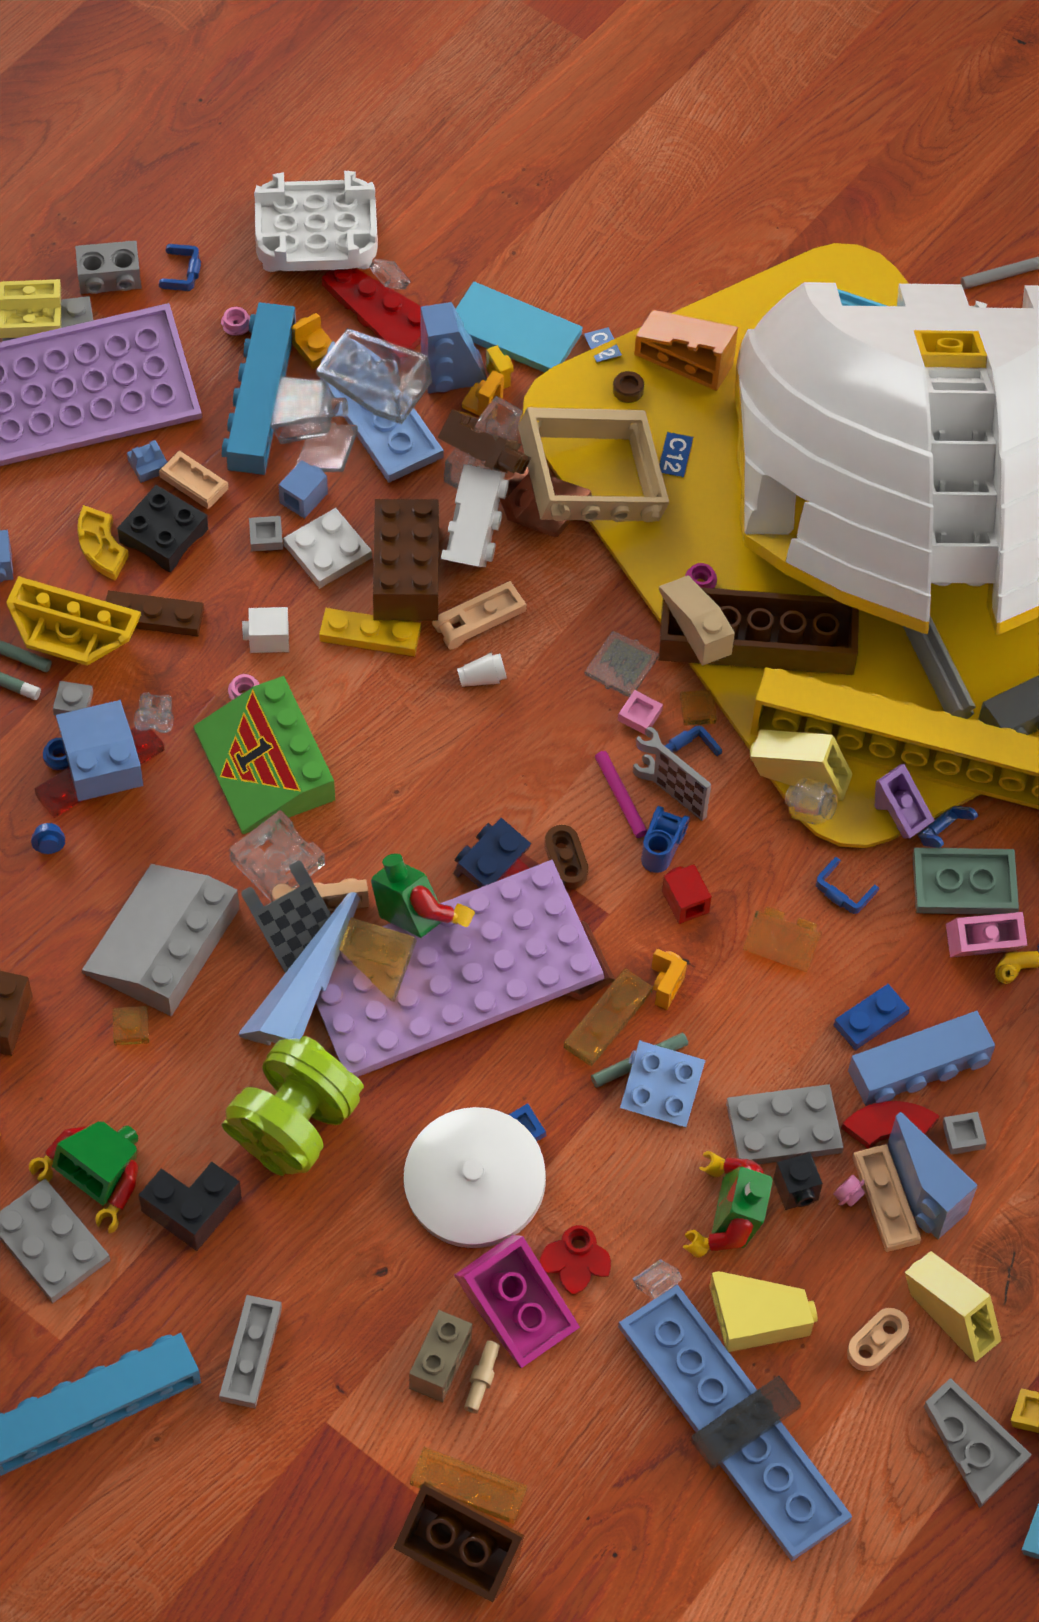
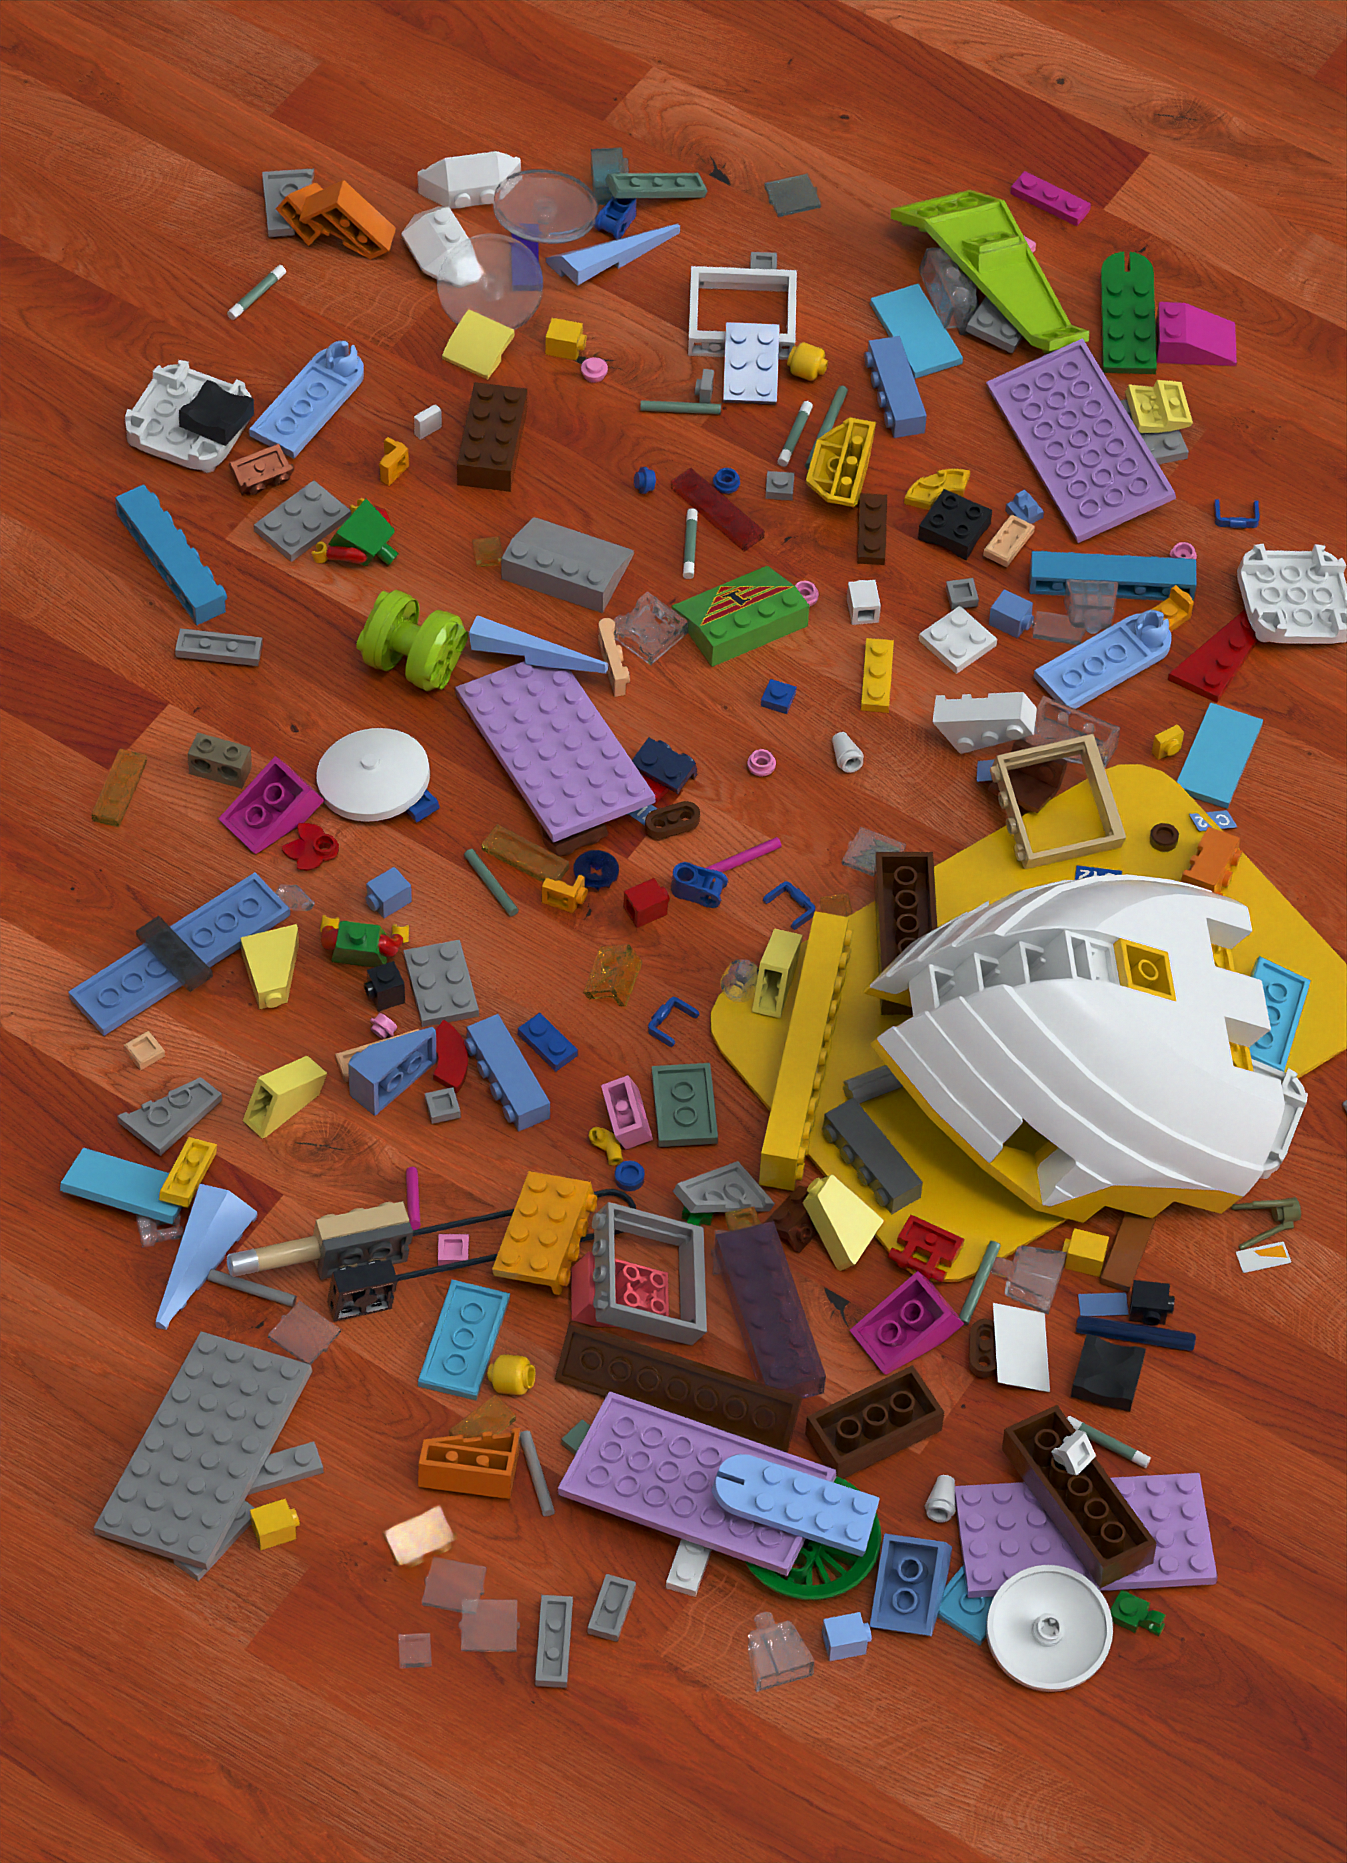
camera: 85 degrees right, 5 degrees down
medium blue slope [56,700,143,801] -> none
light grey brick [75,241,141,294] -> none
clear piece [133,693,174,733] -> none
black brick [139,1162,242,1251] -> none
dark grey flag [241,860,331,973] -> none
clear slope [316,328,432,424] -> none
clear yellow wing [339,917,417,1002] -> none
clear tile [369,259,411,290] -> none
green torso [371,853,475,938] -> none
reddish brown brick [373,499,439,621] -> none
reddish brown slope [394,1482,524,1602] -> none
medium blue wedge [421,302,487,393] -> none
light nougat plate [432,581,527,650] -> none
reddish brown hips [438,409,531,475] -> none
light orange bracket [462,371,504,420] -> none
tan bar [464,1341,500,1413] -> none
bright pink plate [618,690,663,735] -> none
light blue hinge [620,1040,705,1127] -> none
light grey flag [633,727,711,821] -> none
tan slope [659,575,735,666] -> none
dark pink plate [685,563,717,588] -> none
light nougat plate [847,1308,909,1371] -> none
medium lavender slope [875,764,935,839] -> none
blue piece [918,806,978,848] -> none
none -> light nougat tile [124,1031,165,1070]
none -> medium blue brick [365,867,412,918]
none -> clear blue gear [573,850,619,891]
none -> sand green bar [683,508,698,579]
none -> bright pink plate [747,749,776,776]
none -> blue plate [761,679,797,714]
none -> medium blue sticker [977,759,995,782]

